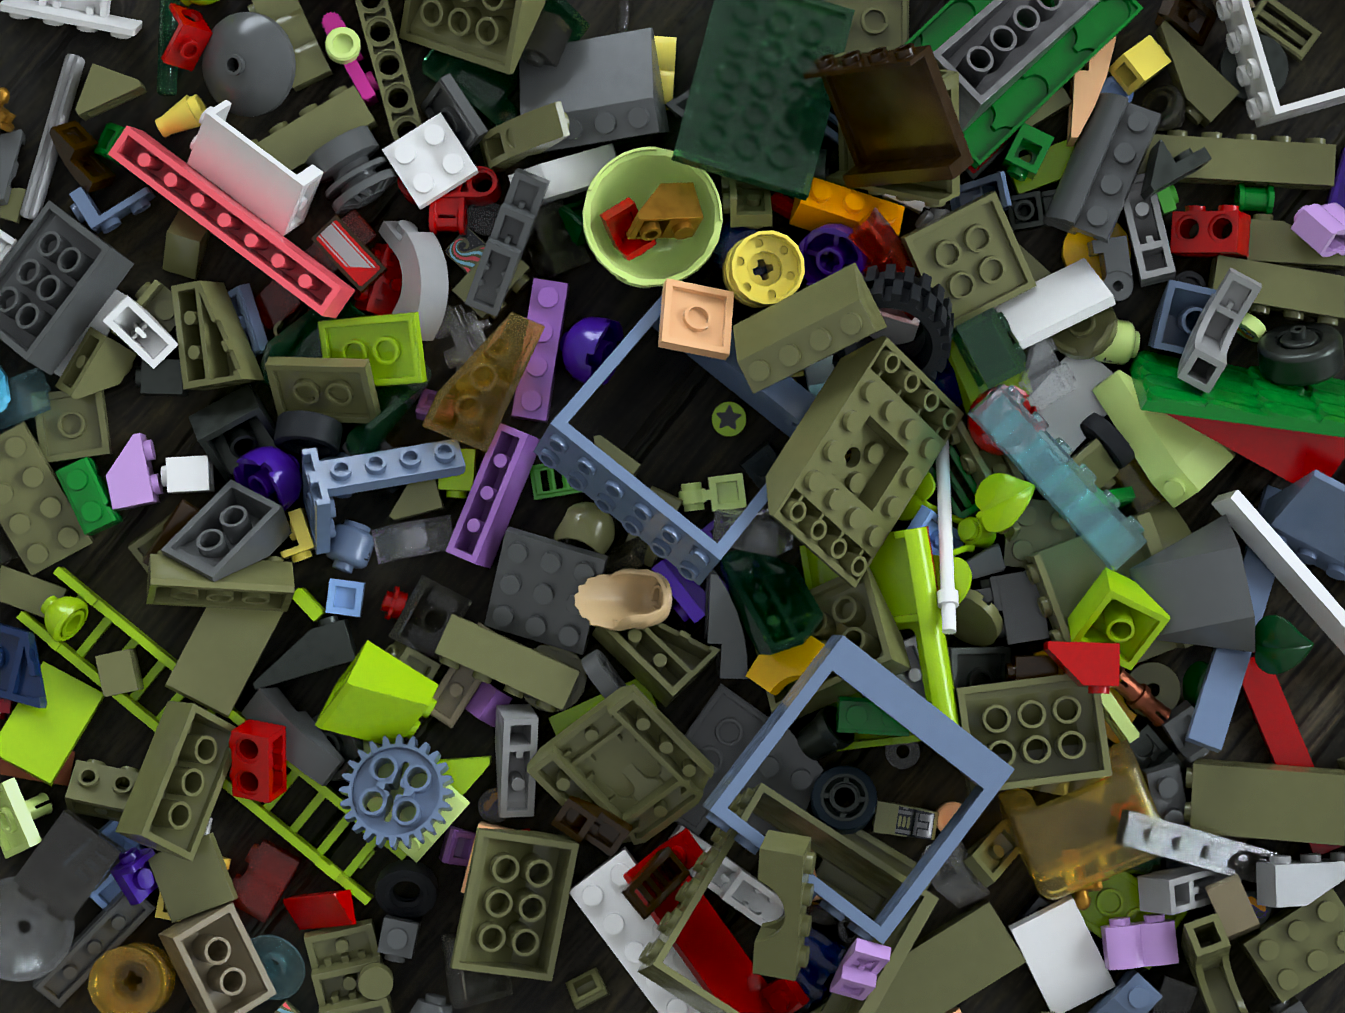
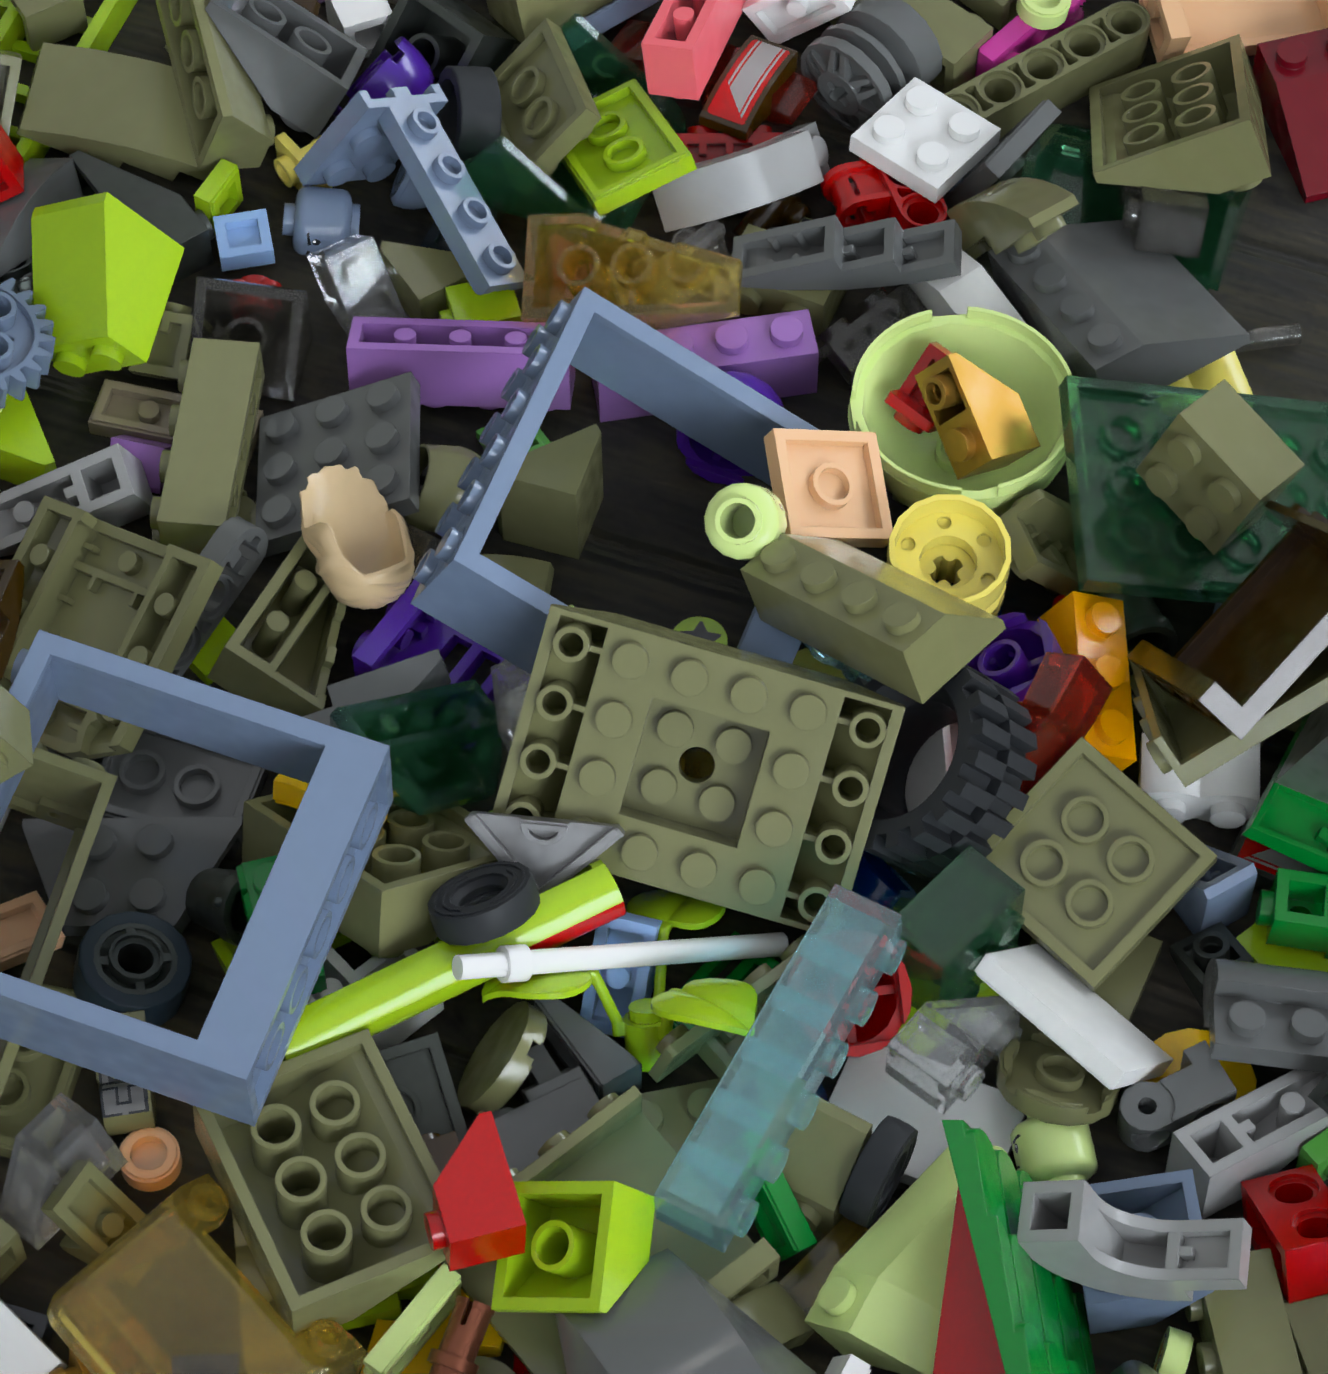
camera: 75 degrees right, 30 degrees down
none -> black tyre [427,861,540,946]
none -> flat silver tile [464,811,625,894]
none -> yellowish green head [704,483,787,561]
none -> olive brick [1135,379,1305,555]

